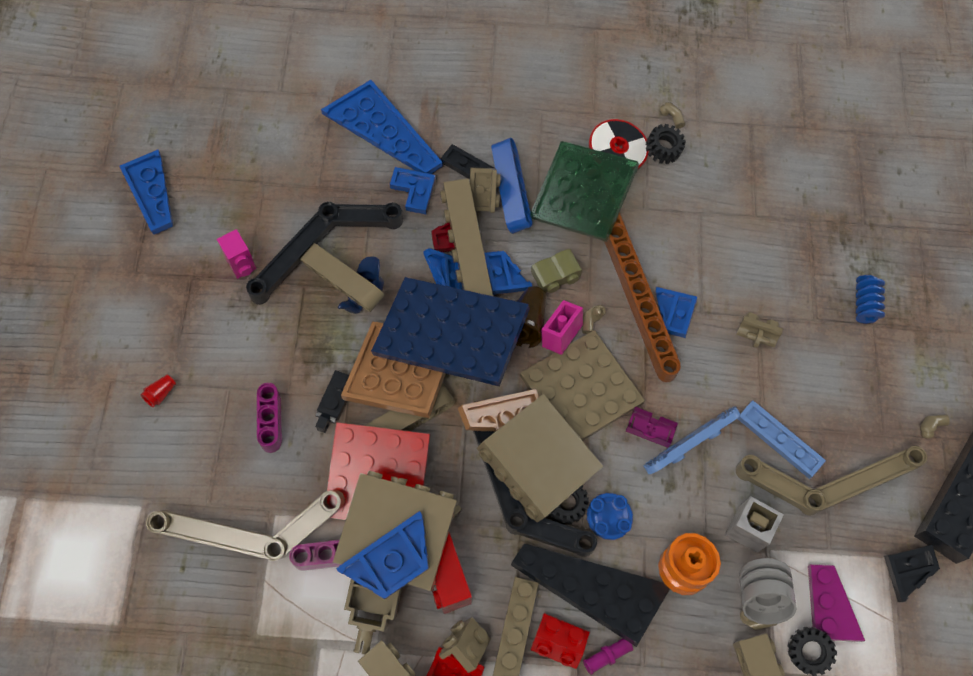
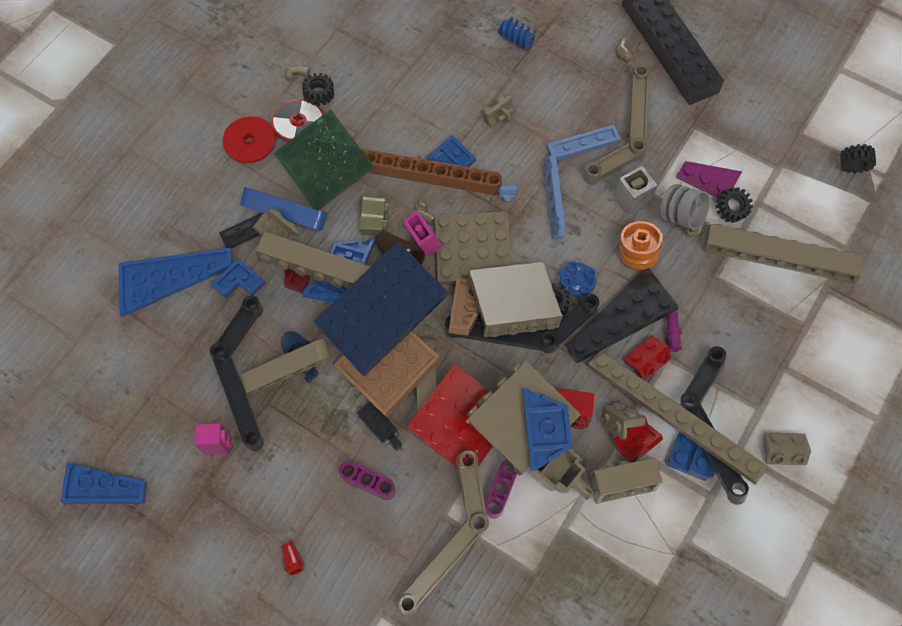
camera: 55 degrees left, 0 degrees up
magenta piece [625,407,678,448] -> none
black wing [884,545,940,602] -> none
none -> red piece [223,116,276,163]
none -> medium blue plate [498,184,517,201]

